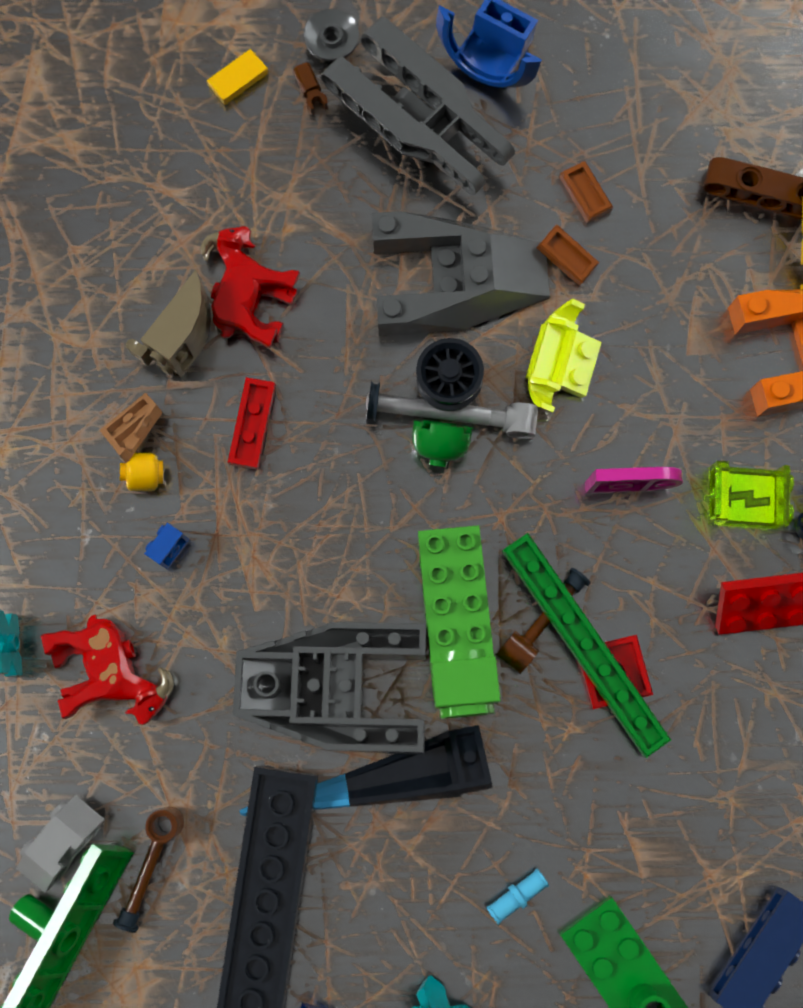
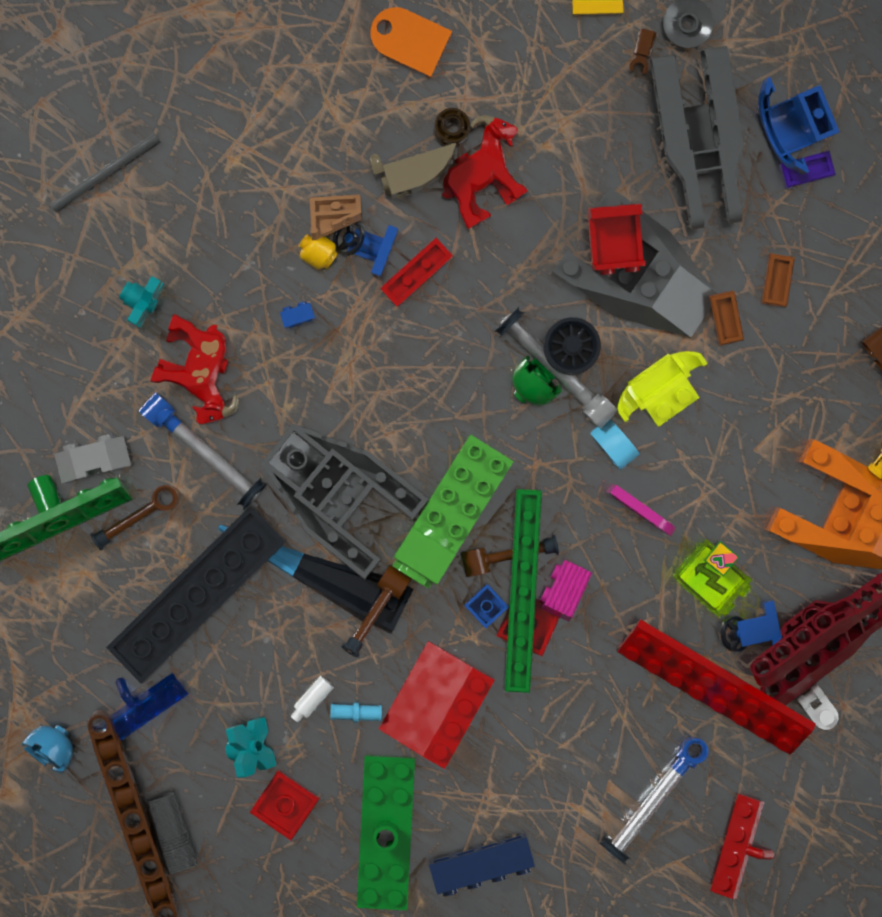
camera: 40 degrees right, 10 degrees up
none -> piece [139,392,268,510]
none -> white cylinder [291,675,334,722]
none -> blue piece [333,222,398,278]
none -> reddish brown piece [341,565,412,658]
none -> orange tile [370,7,452,78]
none -> red slope [379,641,495,769]
none -> dark brown wheel [433,108,470,147]
none -> blue piece [464,584,509,628]
none -> dark pink brick [540,560,592,622]
none -> red panel [587,204,646,275]
none -> medium azure panel [590,419,640,470]
none -> tile [703,541,739,577]
none -> dark purple tile [780,151,836,189]

